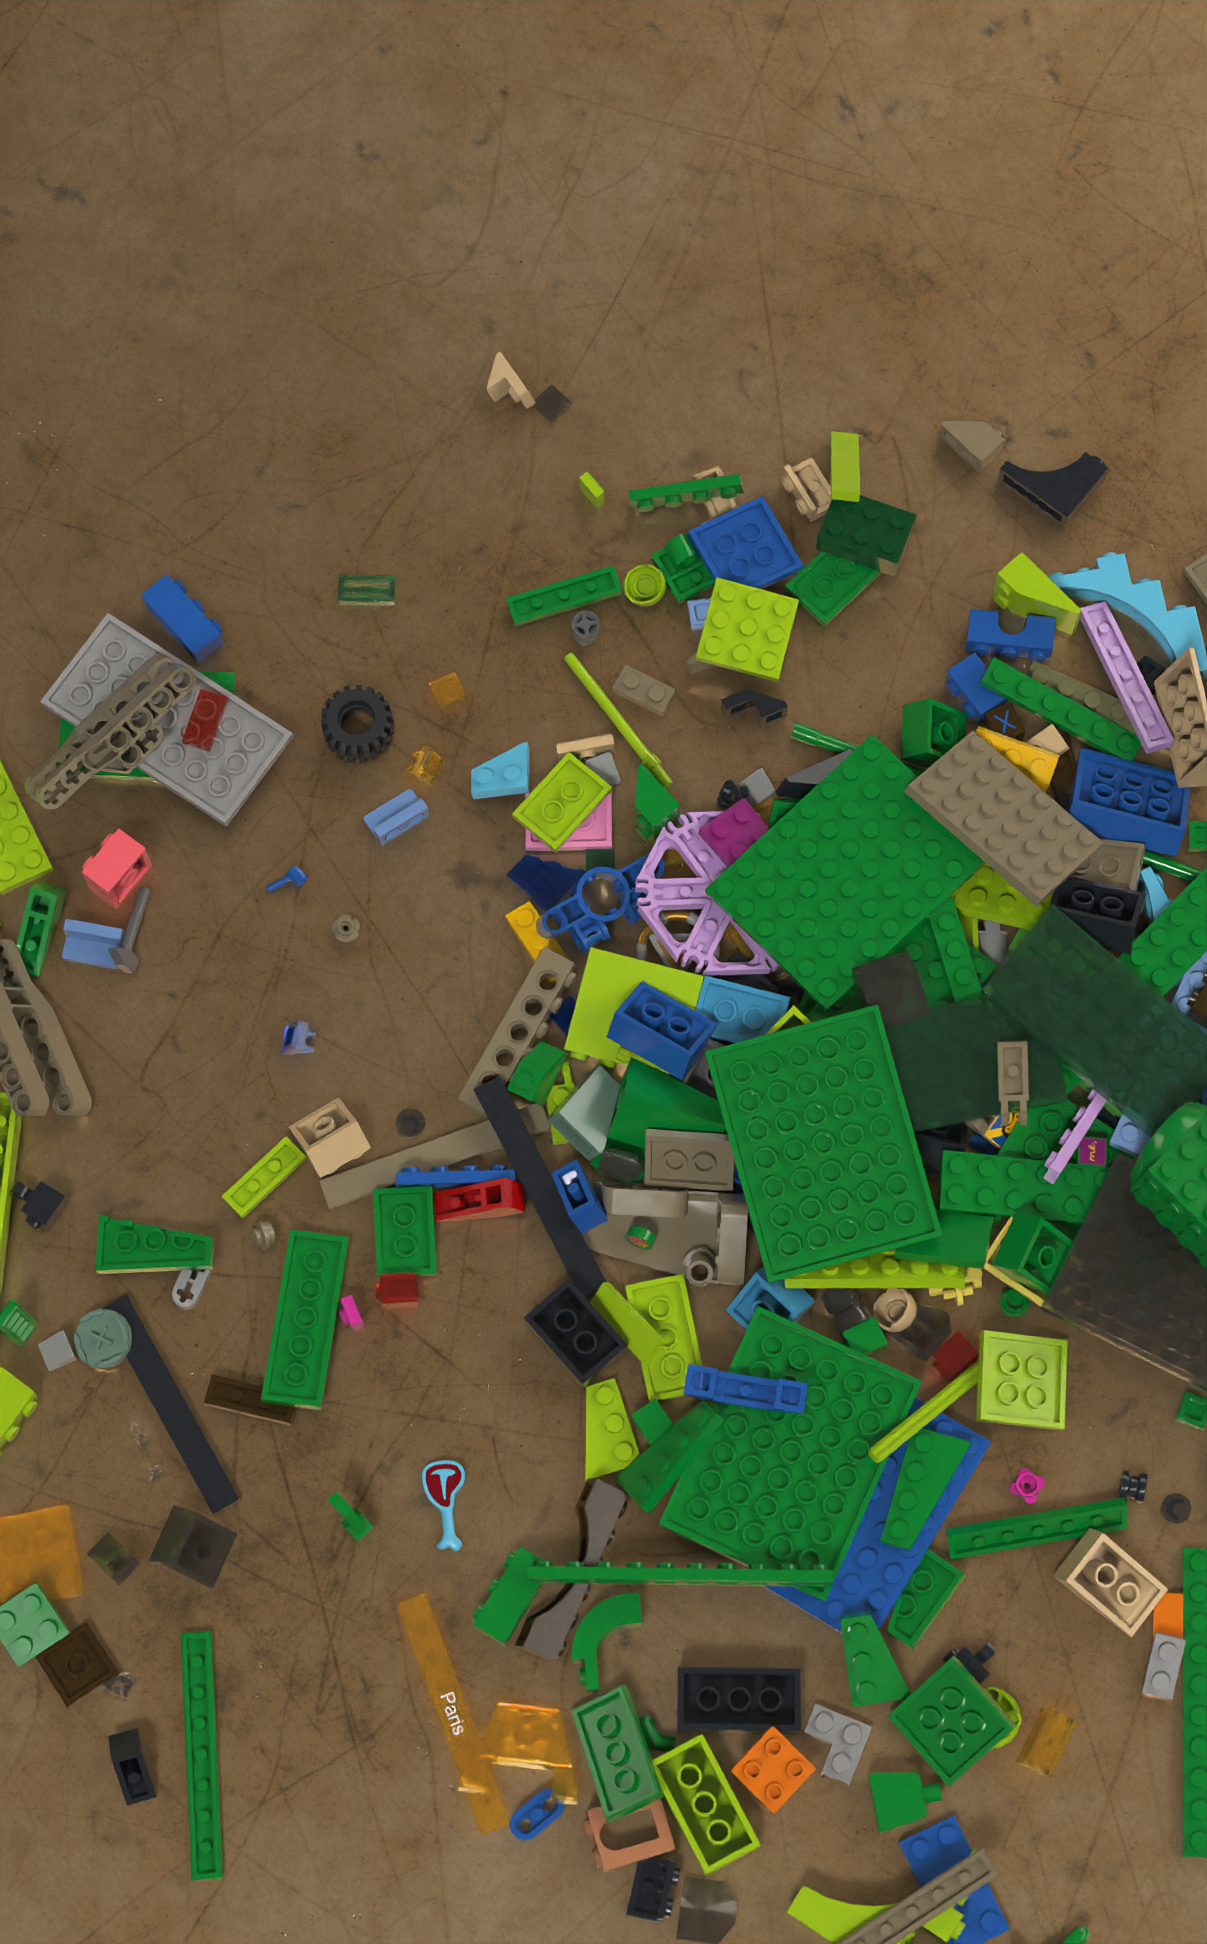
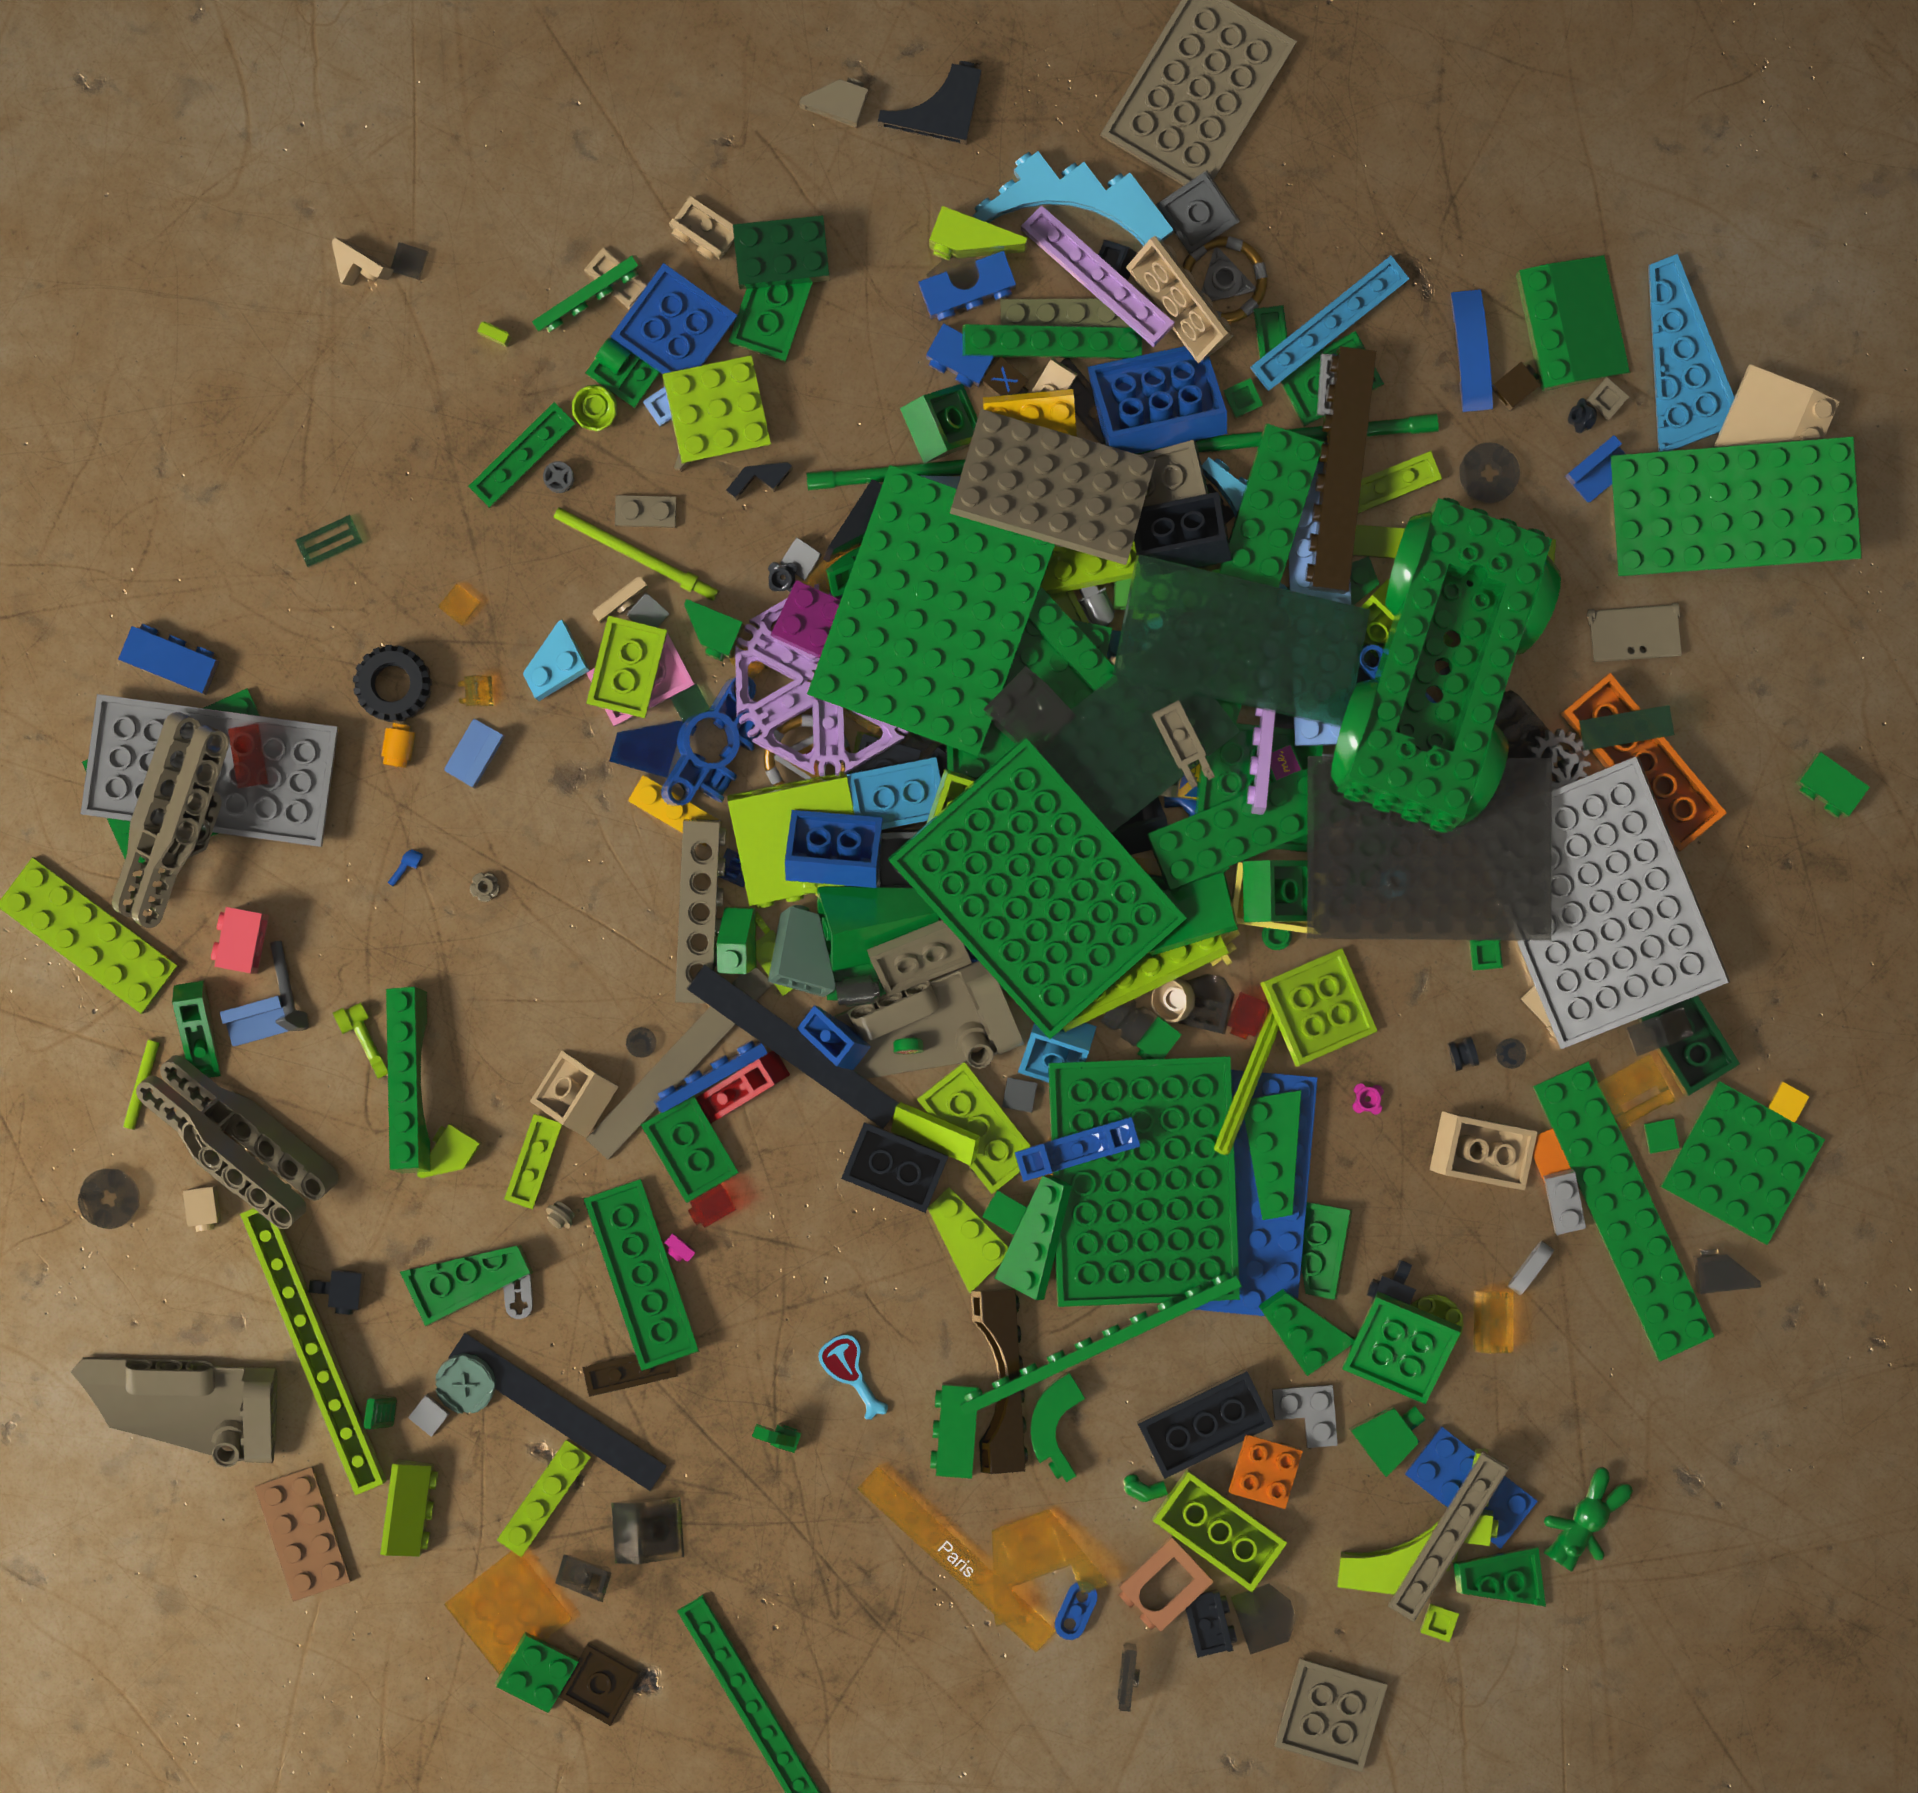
camera: 30 degrees left, 15 degrees up
black slope [108,1728,157,1805] -> none
clear blue tile [281,1021,317,1056] -> none
green tile [571,1684,664,1823] -> none
lime tile [829,431,860,502] -> none
green plate [946,1497,1128,1560] -> none
none -> lime brick [333,1002,388,1079]
none -> light orange brick [381,723,415,768]
none -> green arch [386,987,431,1174]
none -> lime slope [417,1123,482,1178]
none -> lime plate [497,1440,591,1557]
none -> dark grey tile [1002,1077,1037,1113]
none -> clear smoke plate [1117,1643,1140,1712]
none -> light grey beam [1508,1241,1554,1295]

